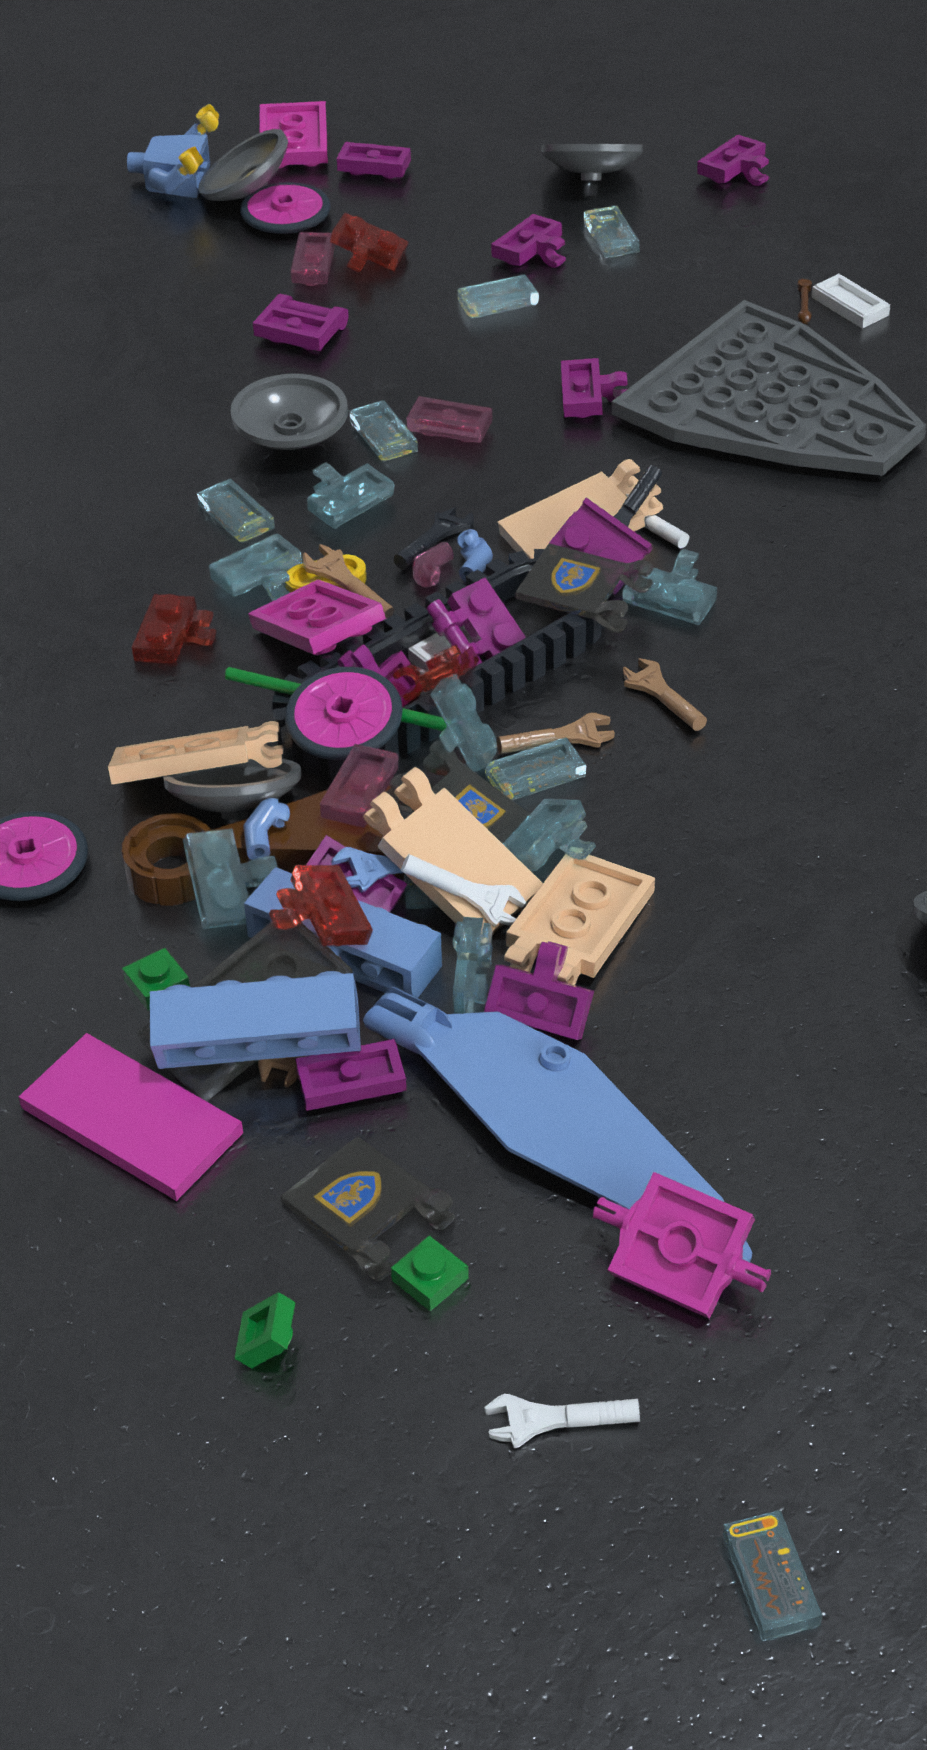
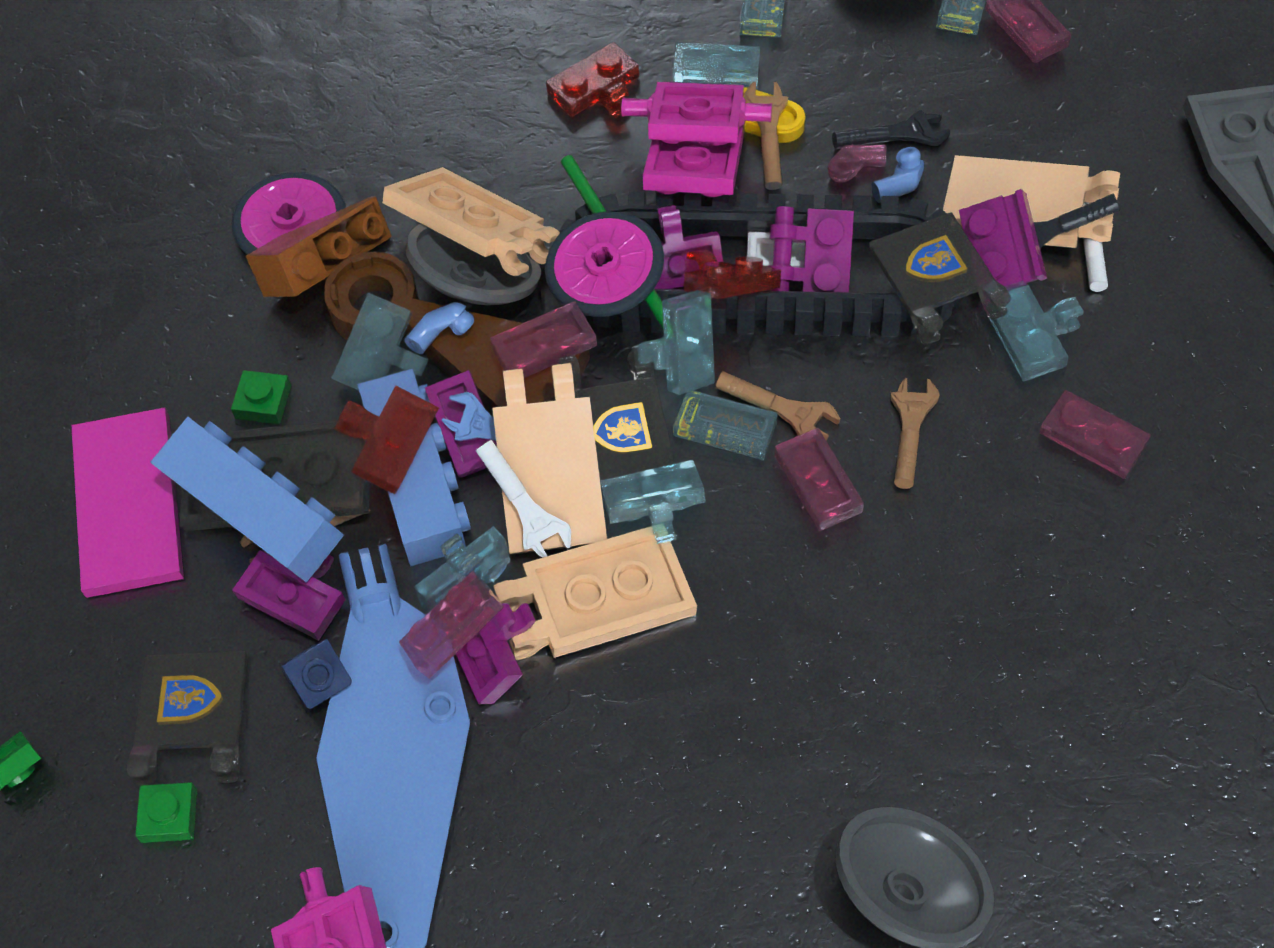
camera: 45 degrees right, 15 degrees up
clear light blue plate [307,463,394,529] -> none
magenta plate [561,358,627,418] -> none
none -> dark orange slope [246,196,392,297]
none -> dark blue bracket [279,639,352,709]
none -> clear pink plate [399,571,504,679]
none -> dark pink plate [621,82,772,146]
none -> clear pink plate [775,428,864,532]
none -> clear pink plate [1039,390,1151,479]

